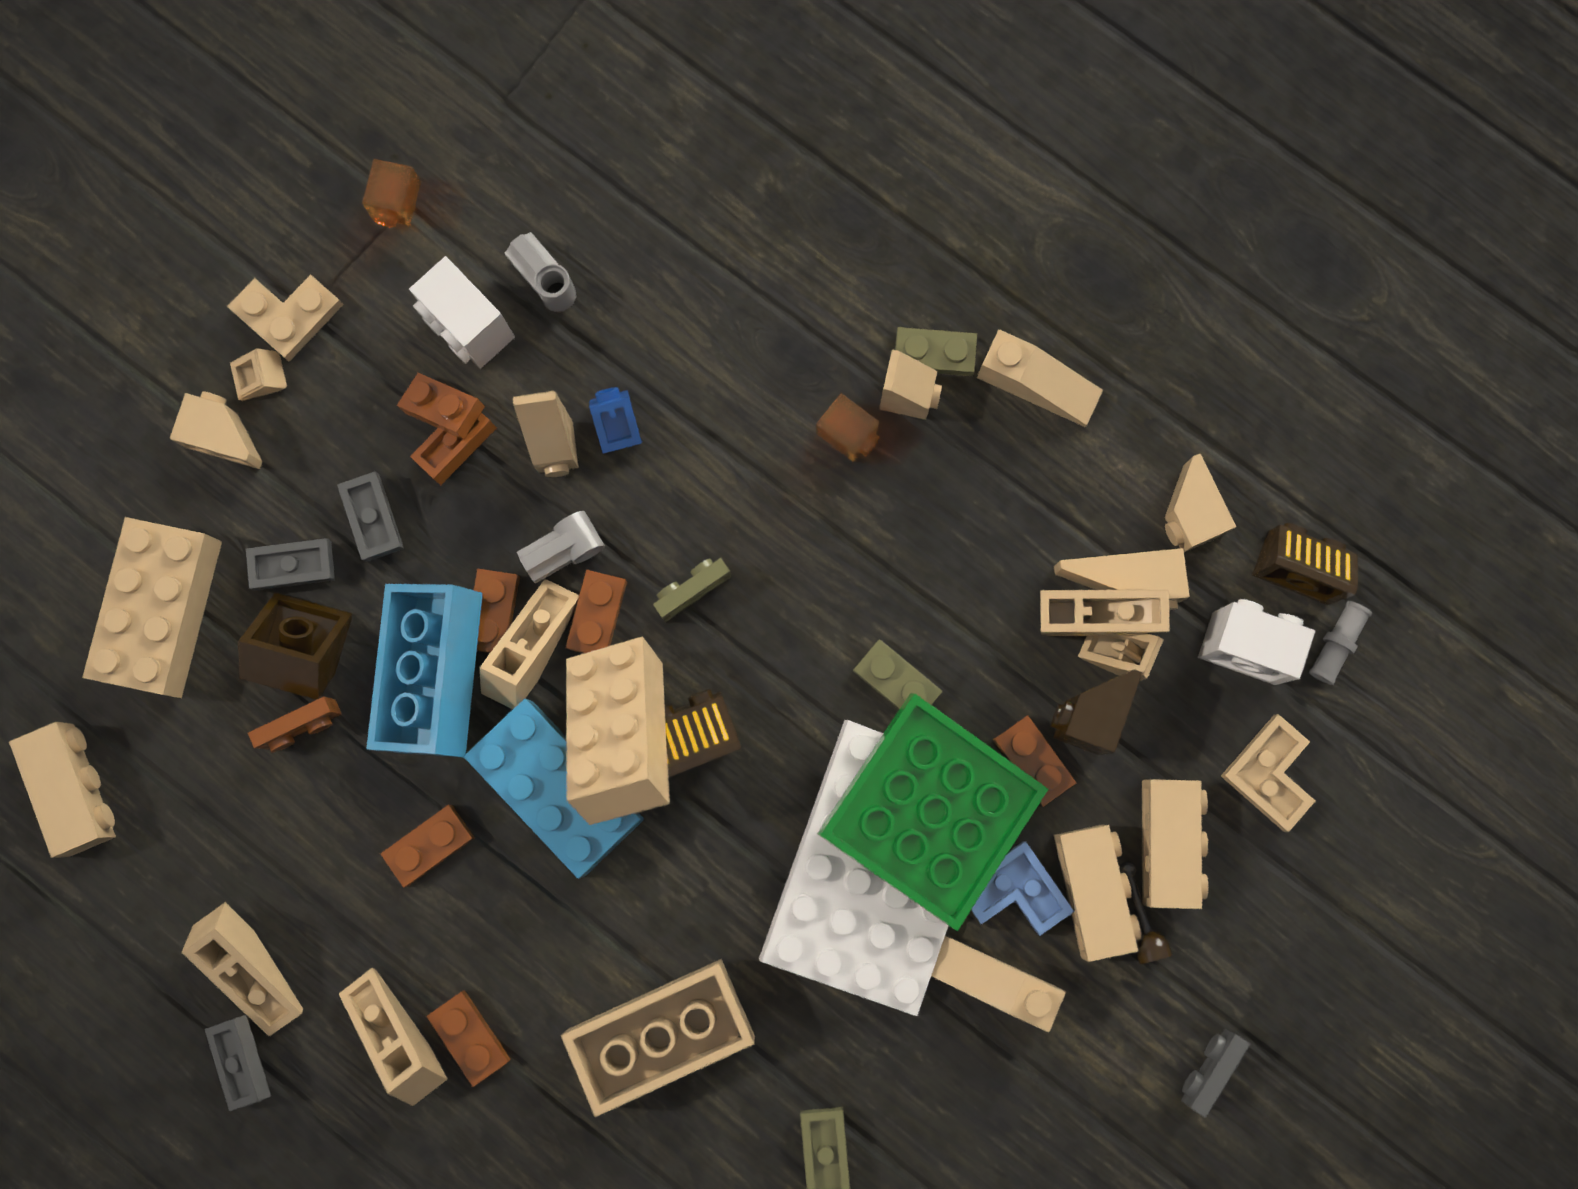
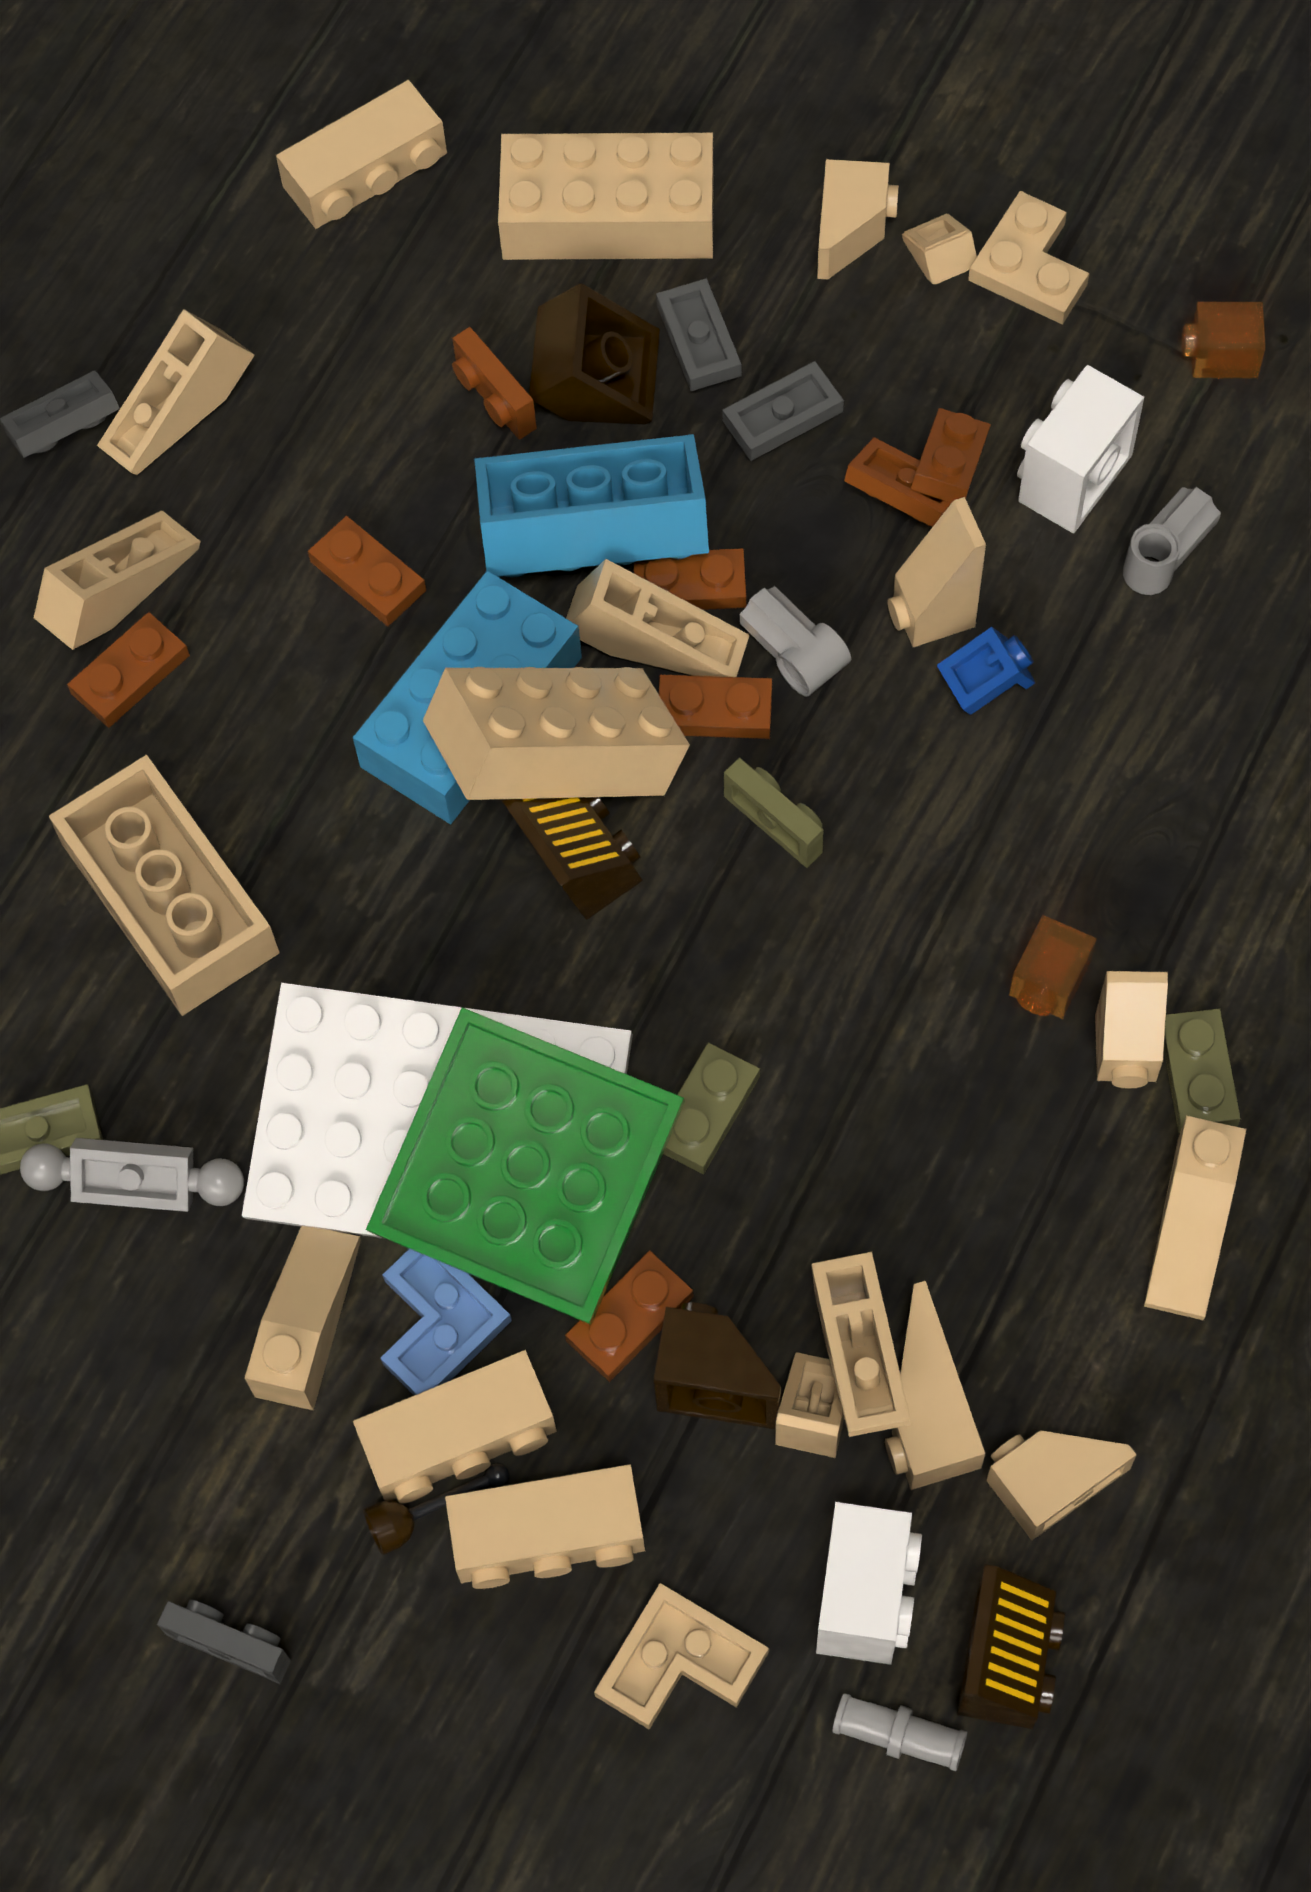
camera: 80 degrees right, 15 degrees down
none -> light grey plate [20,1138,244,1212]

